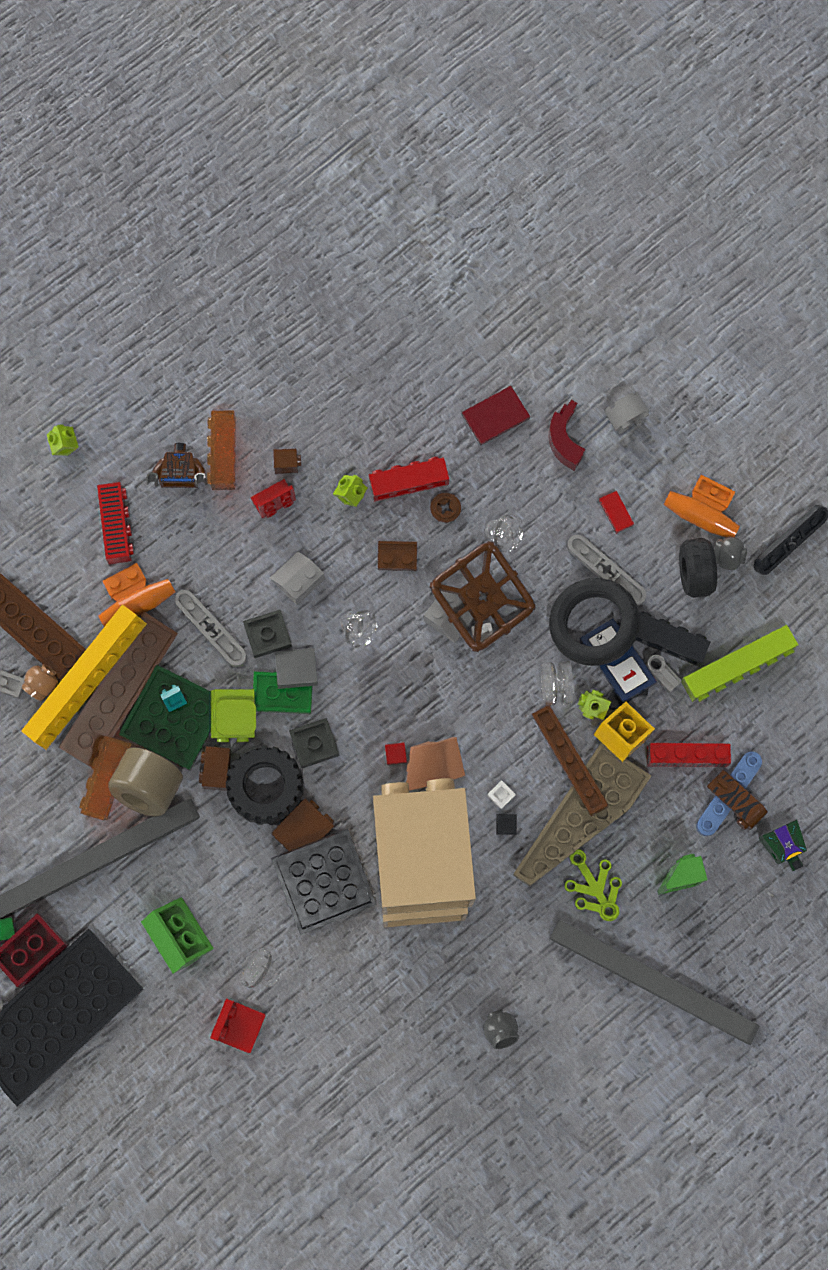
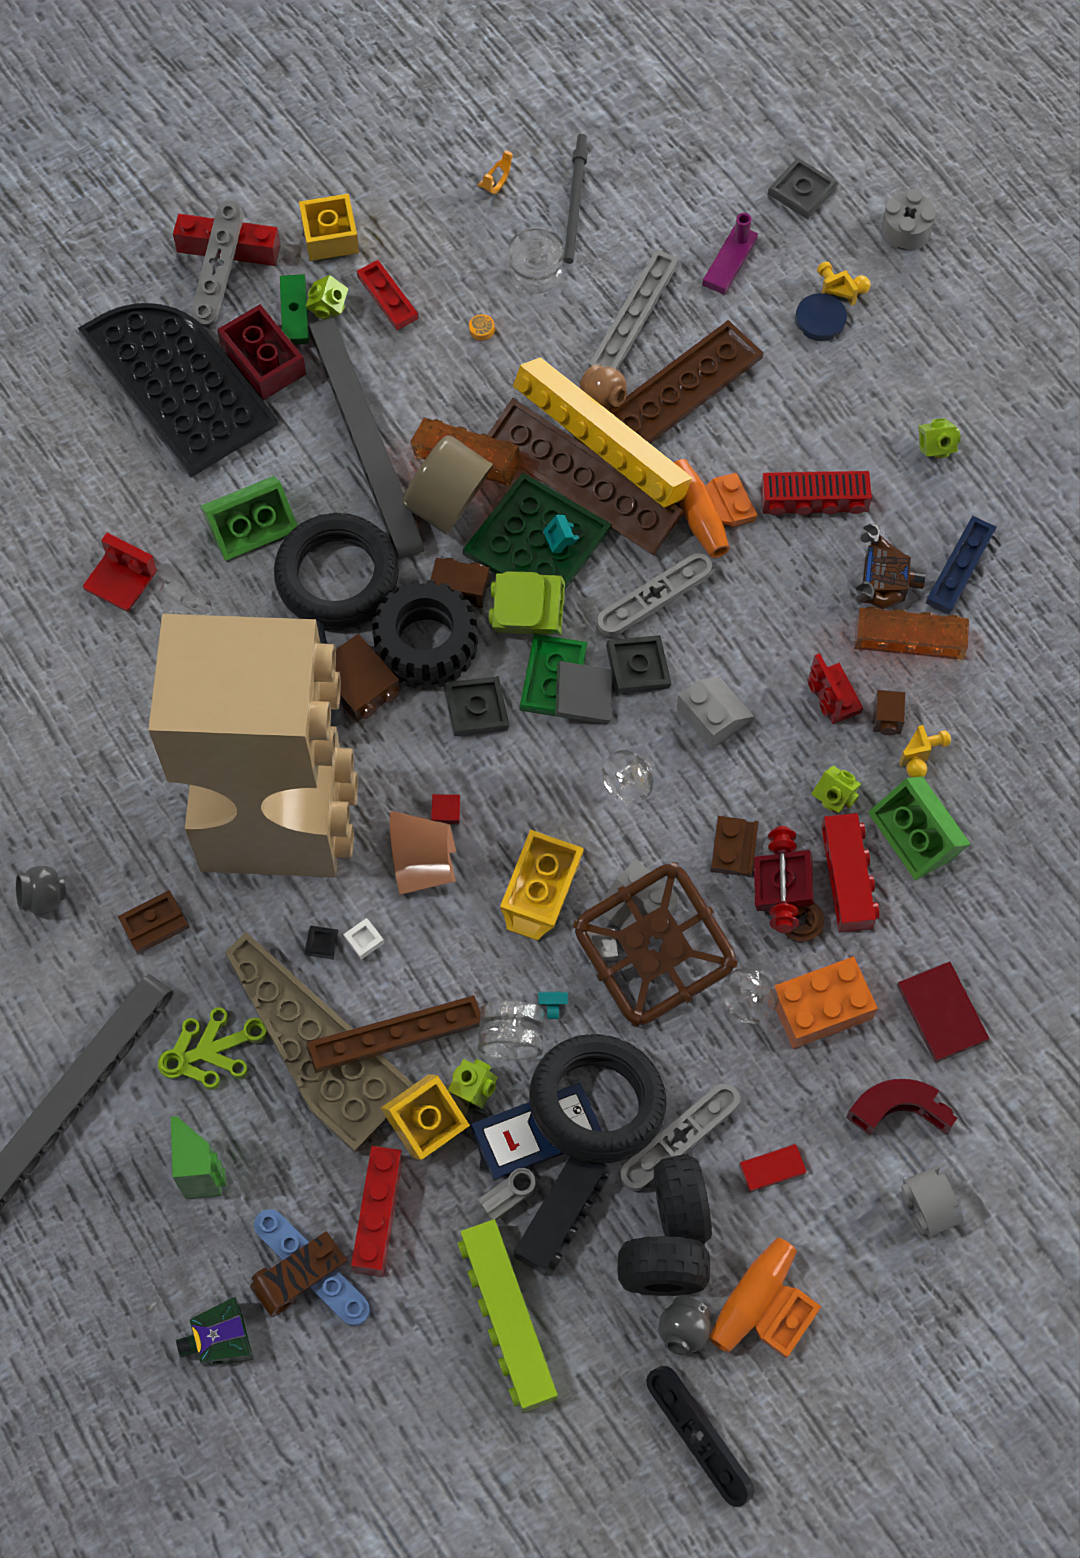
camera: 100 degrees right, 10 degrees down
none -> reddish brown plate [118,890,189,955]
none -> black tyre [274,513,399,629]
none -> yellow slope [500,829,584,940]
none -> teal tile [538,991,568,1019]
none -> black tyre [654,1154,712,1245]
none -> dark red plate [754,826,814,933]
none -> orange brick [770,956,878,1049]
none -> bright green slope [868,777,970,880]
none -> yellow piece [899,725,951,778]
none -> dark blue plate [925,515,997,615]

